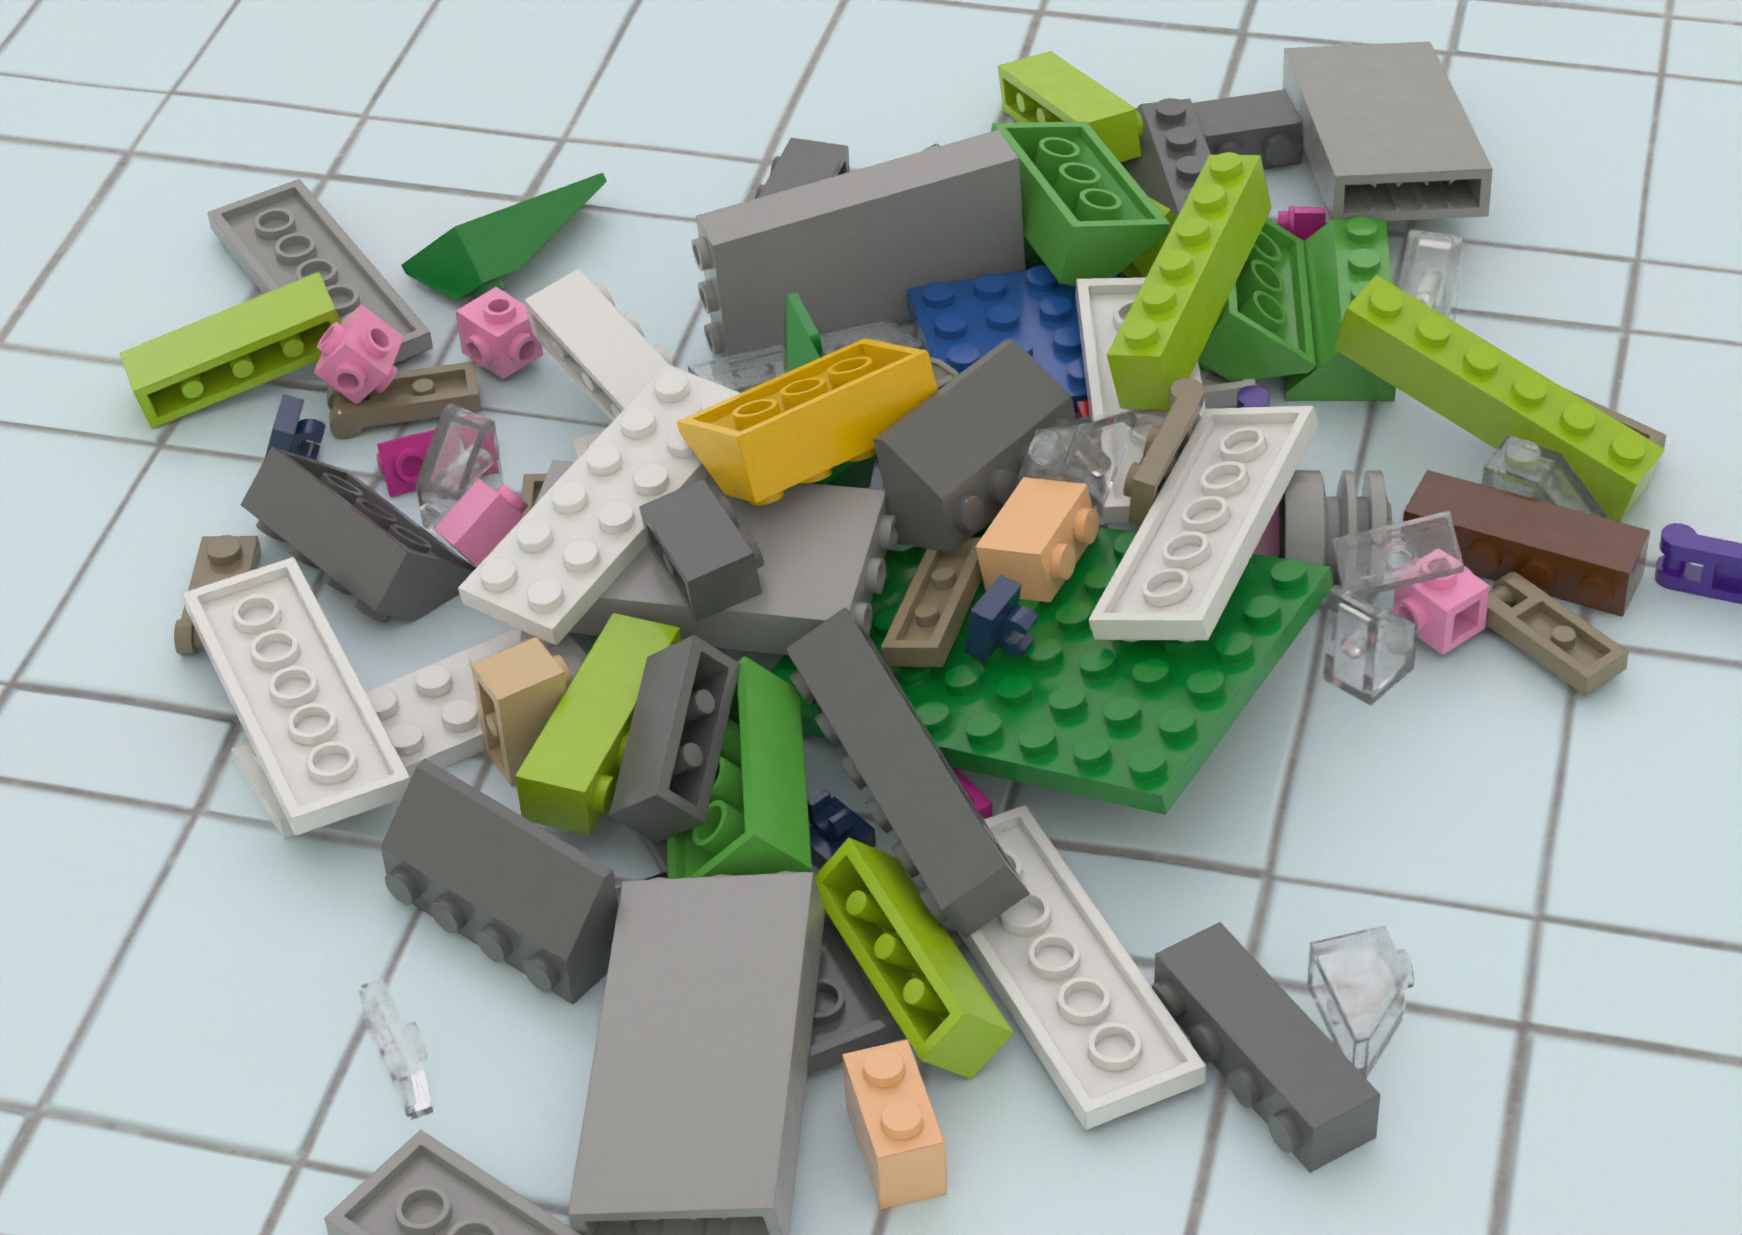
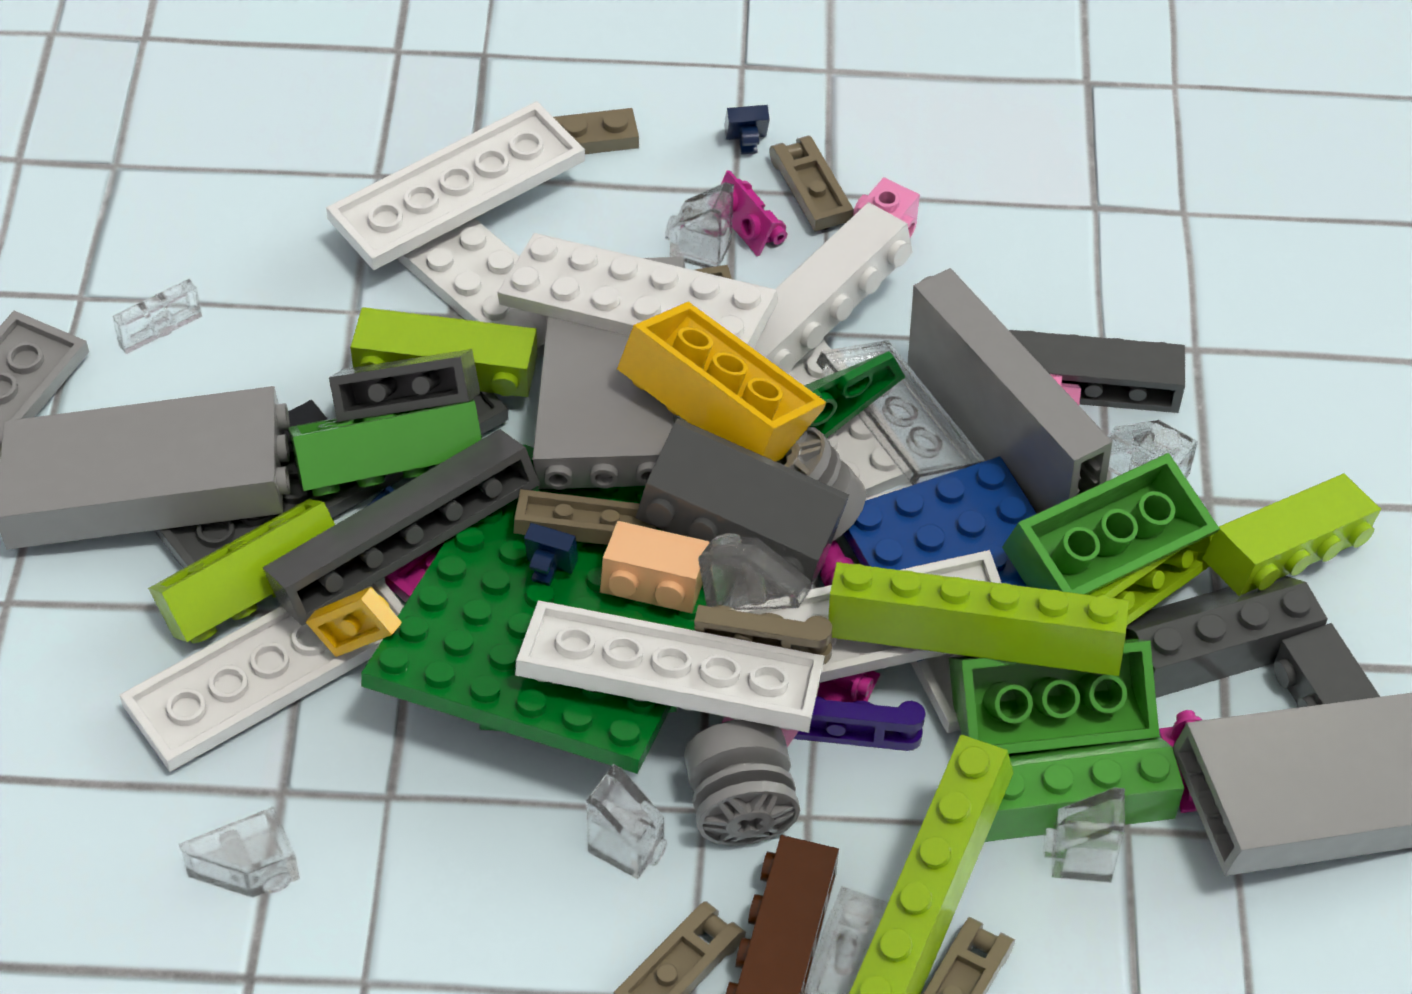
camera: 75 degrees right, 10 degrees up
lime brick [120,272,341,429] -> none
light grey plate [207,179,433,364] -> none
dark grey slope [241,447,476,622] -> none
bright pink brick [314,304,404,405] -> none
dark grey slope [381,759,618,1004] -> none
green wedge [401,172,607,302] -> none
bright pink brick [433,478,528,568] -> none
tan brick [471,636,572,787] -> none
dark grey brick [639,479,764,622] -> none
light nougat brick [842,1039,947,1210] -> none
dark grey brick [1152,922,1381,1173] -> none
clear plate [1332,511,1465,600] -> none
bright pink brick [1392,550,1490,655] -> none
none -> yellow plate [305,587,402,657]

